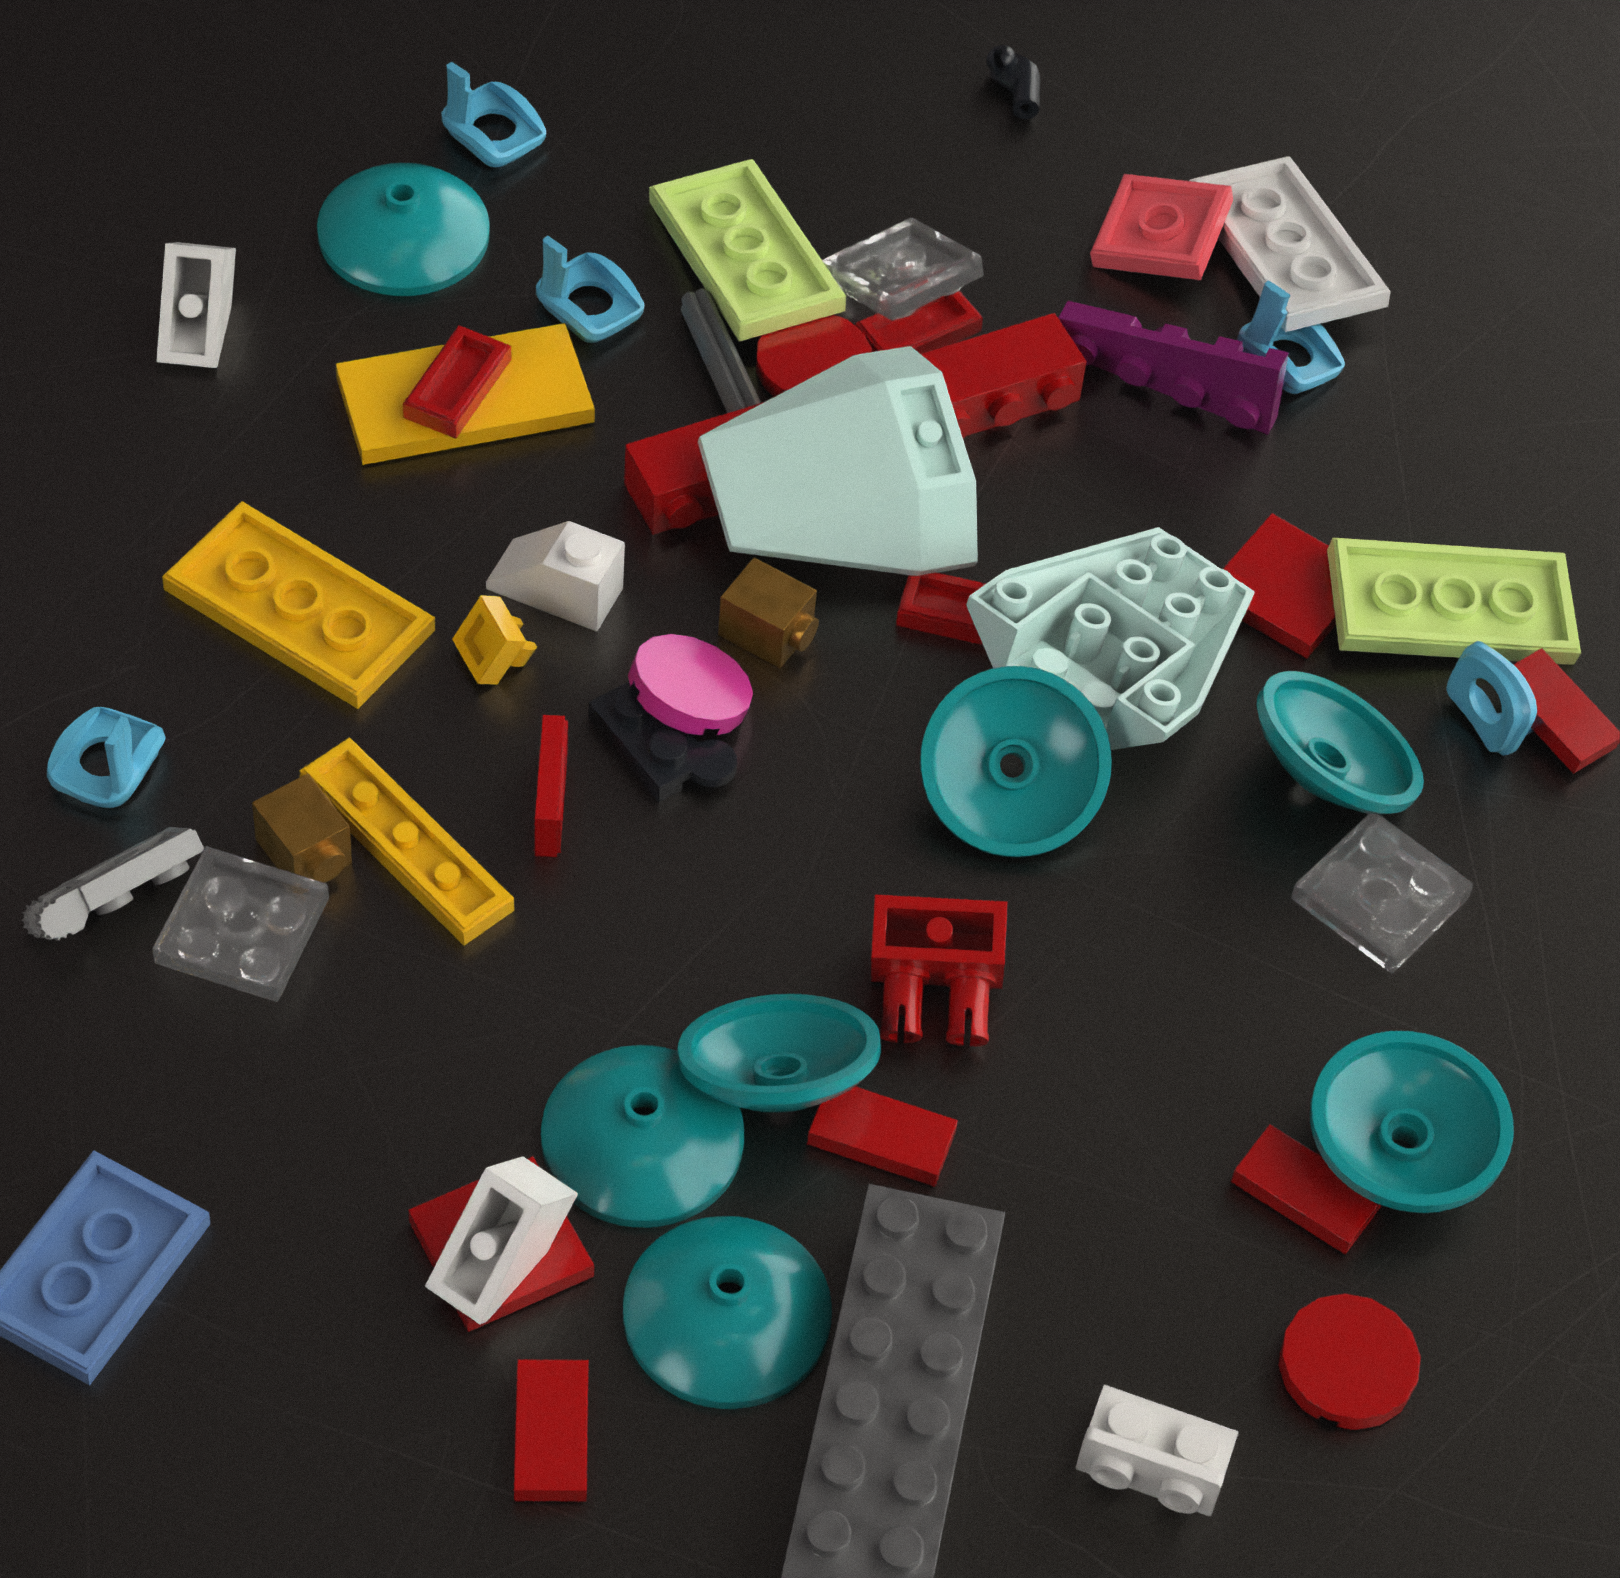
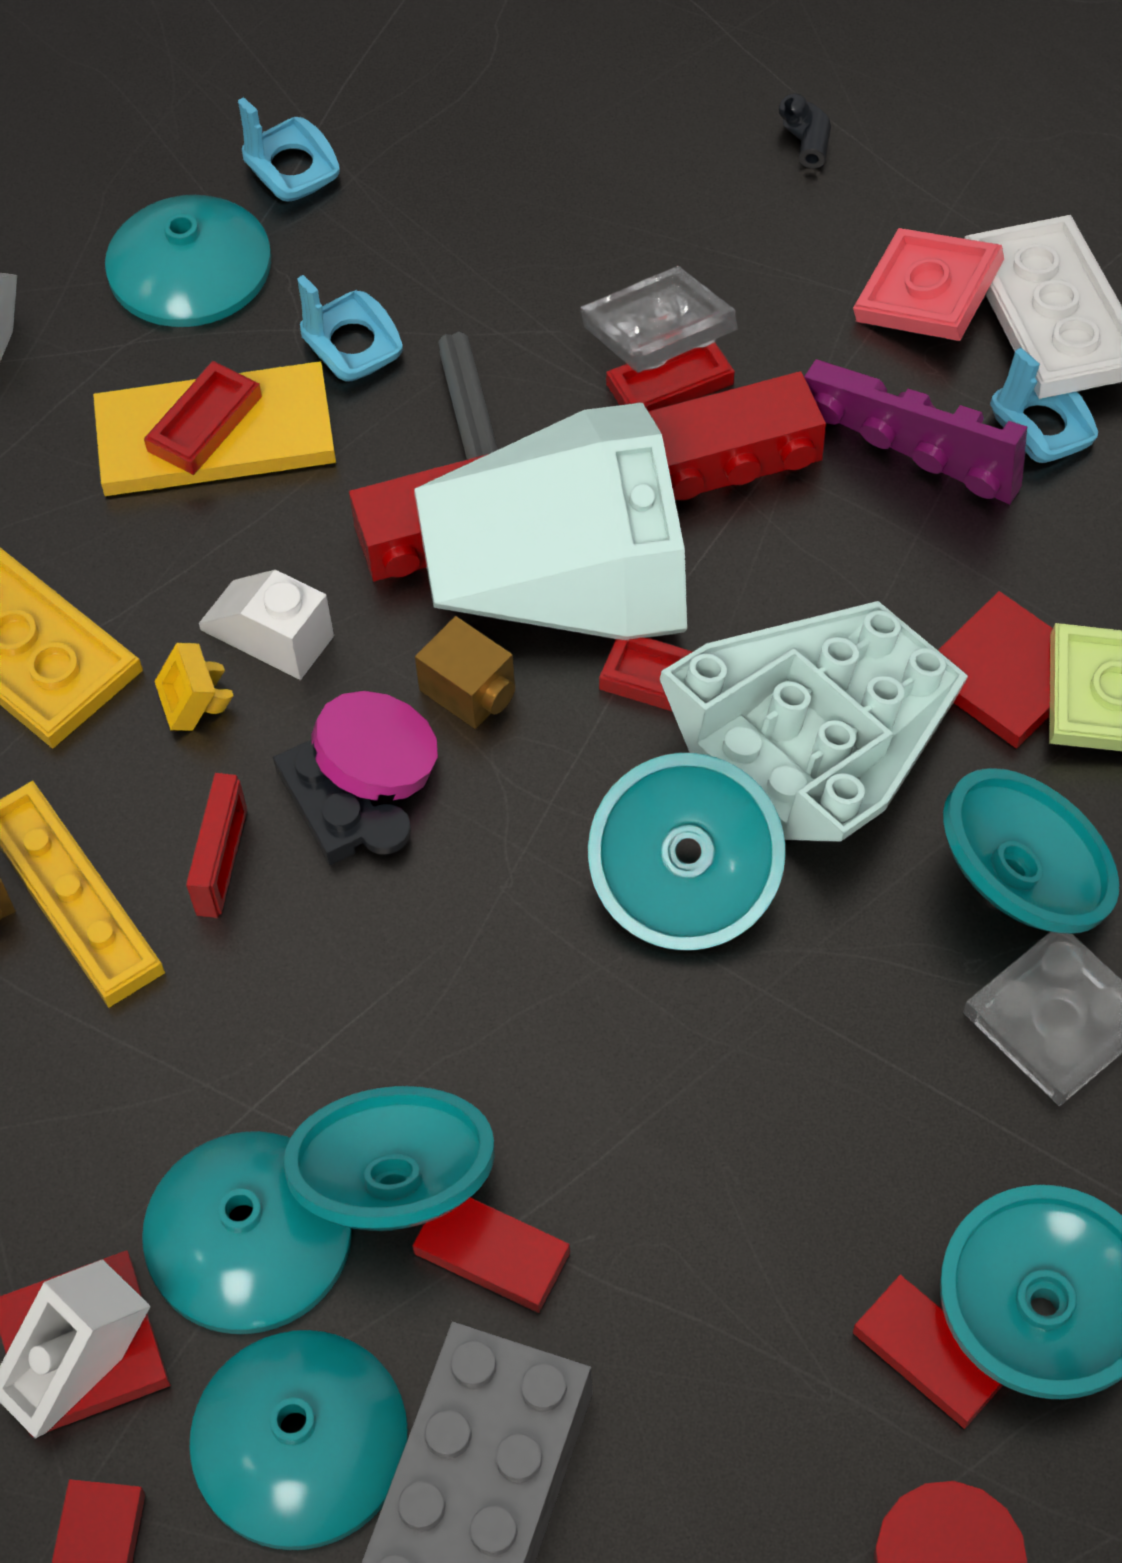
camera: 15 degrees right, 5 degrees up
yellowish green tile [649,159,846,342] -> none
red tile [756,315,872,397] -> none
red brick [871,895,1008,1047] -> none

